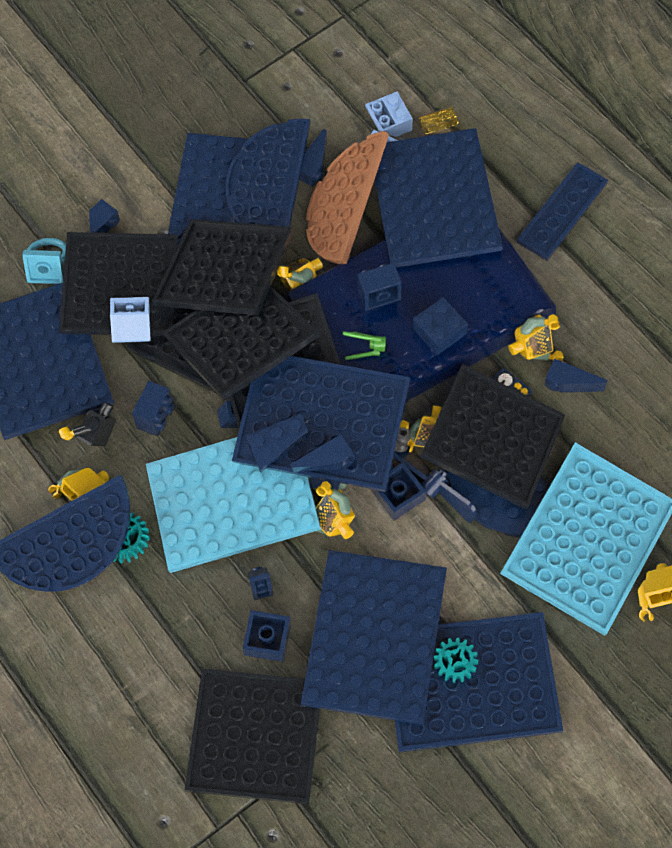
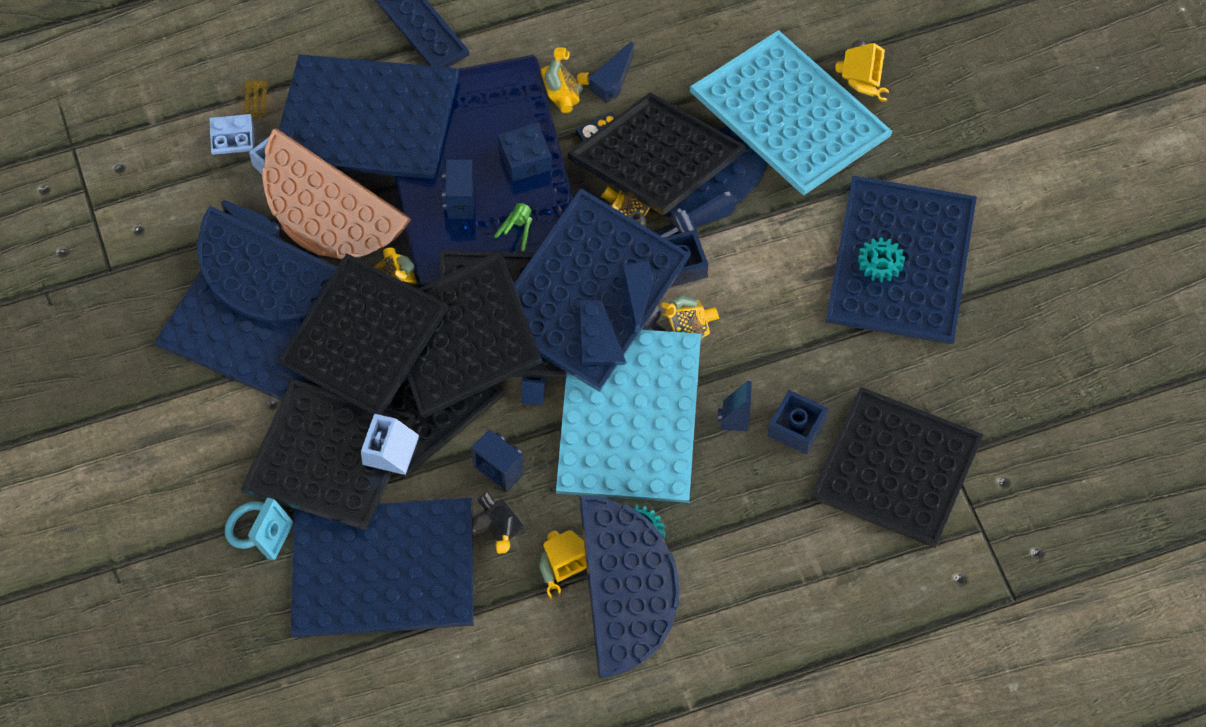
camera: 75 degrees left, 5 degrees down
dark blue slope [89,199,120,233] -> none
dark blue plate [301,550,447,725] -> none

